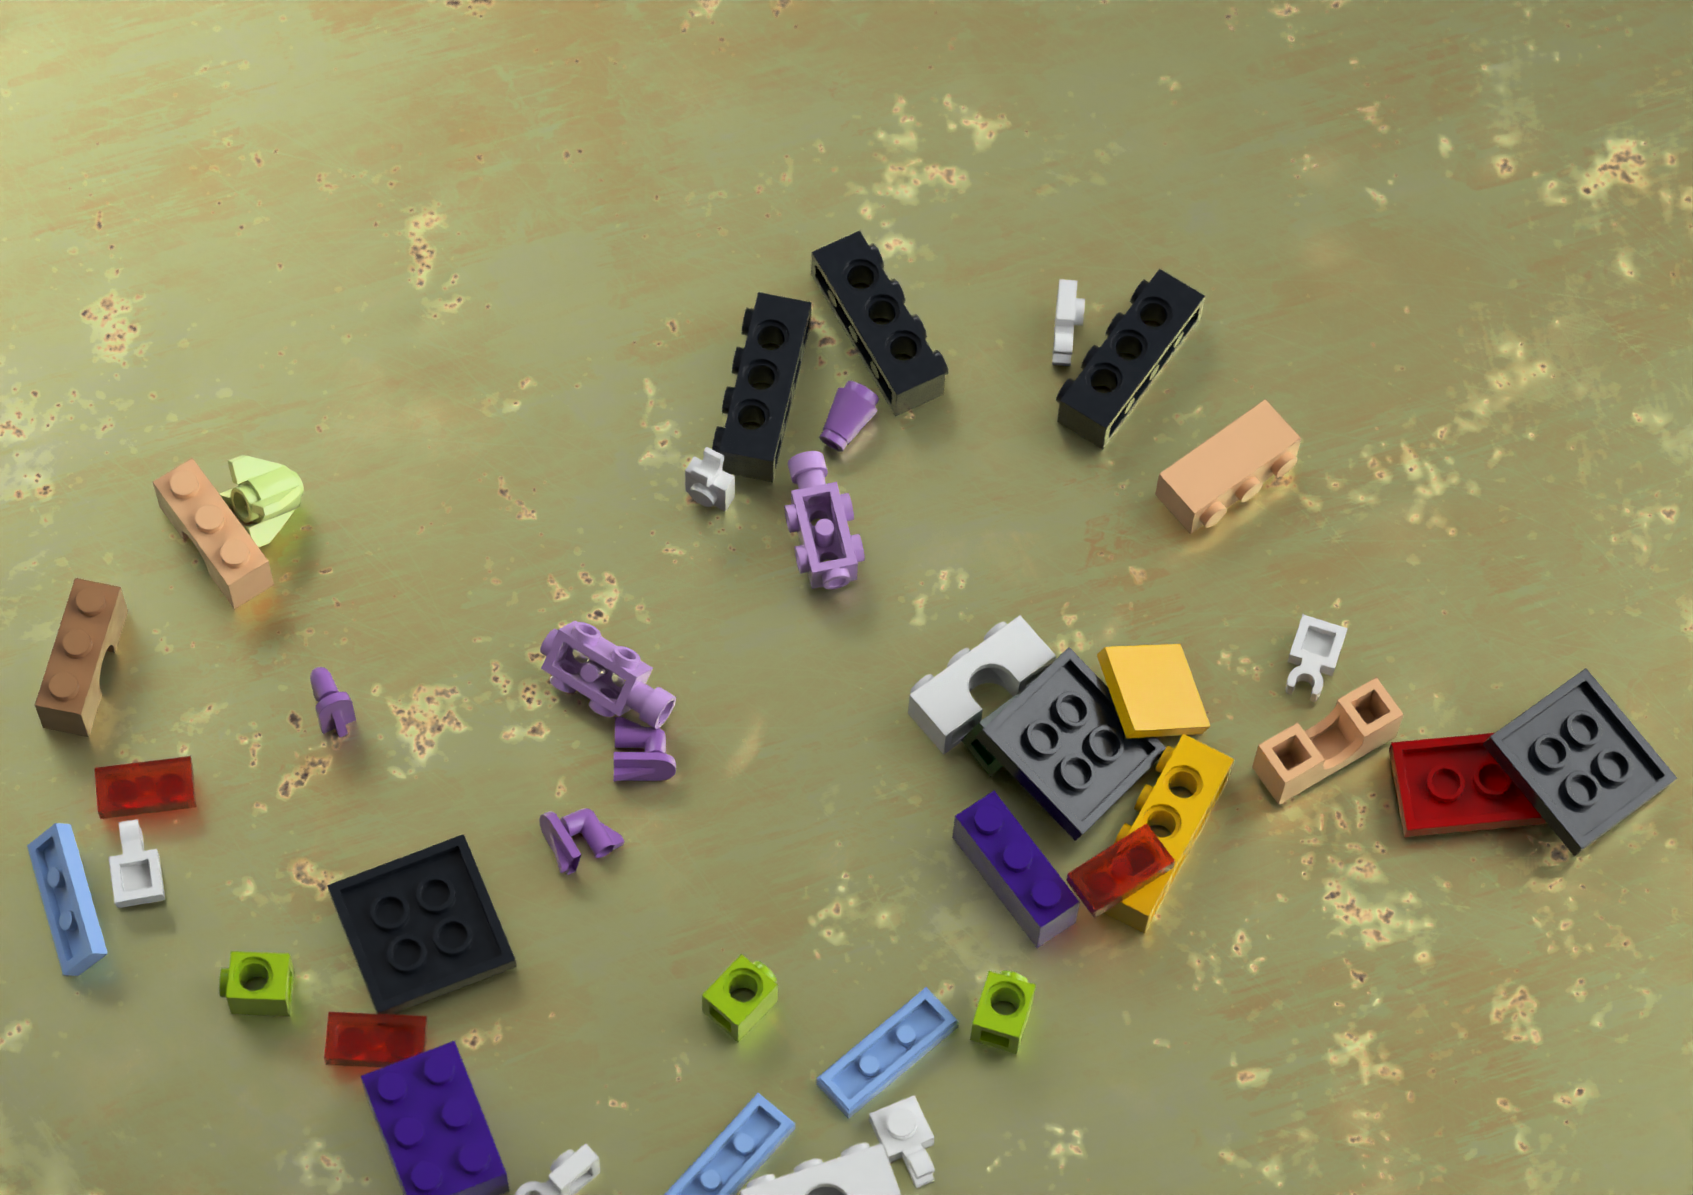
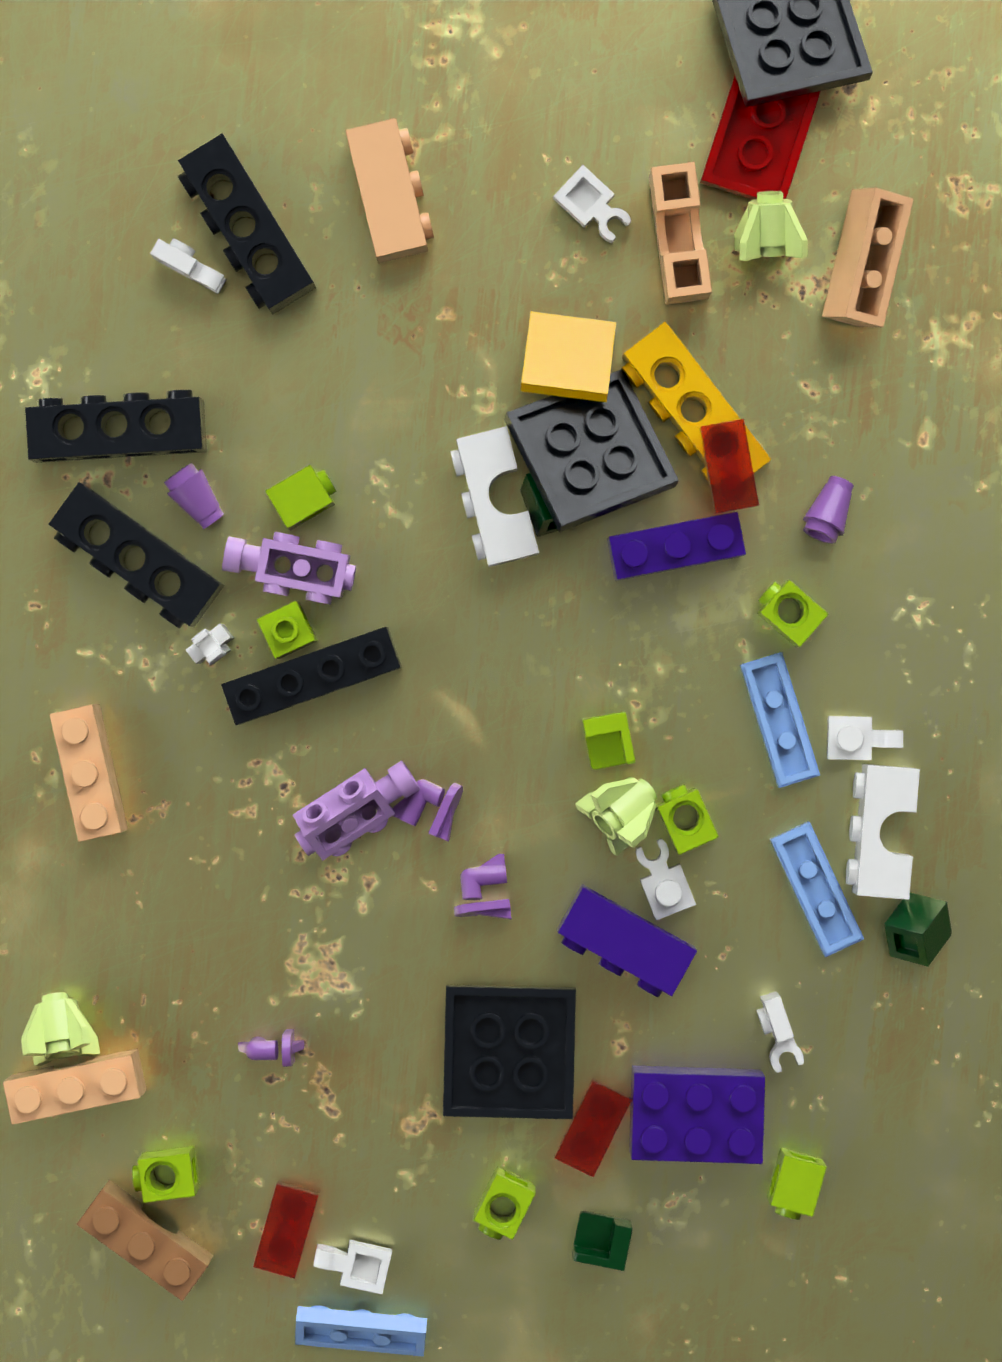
camera: 65 degrees left, 25 degrees up
none -> light nougat brick [49,704,128,842]
none -> lime brick [132,1146,200,1203]
none -> black brick [221,627,402,726]
none -> lime brick [257,601,318,659]
none -> lime brick [266,465,337,531]
none -> dark purple brick [557,884,697,997]
none -> dark green panel [572,1211,633,1271]
none -> yellowish green brick [575,777,657,856]
none -> lime panel [582,711,636,770]
none -> white plate [636,839,696,920]
none -> yellowish green brick [734,191,808,261]
none -> medium lavender cone [803,476,854,544]
none -> light nougat brick [822,187,913,327]

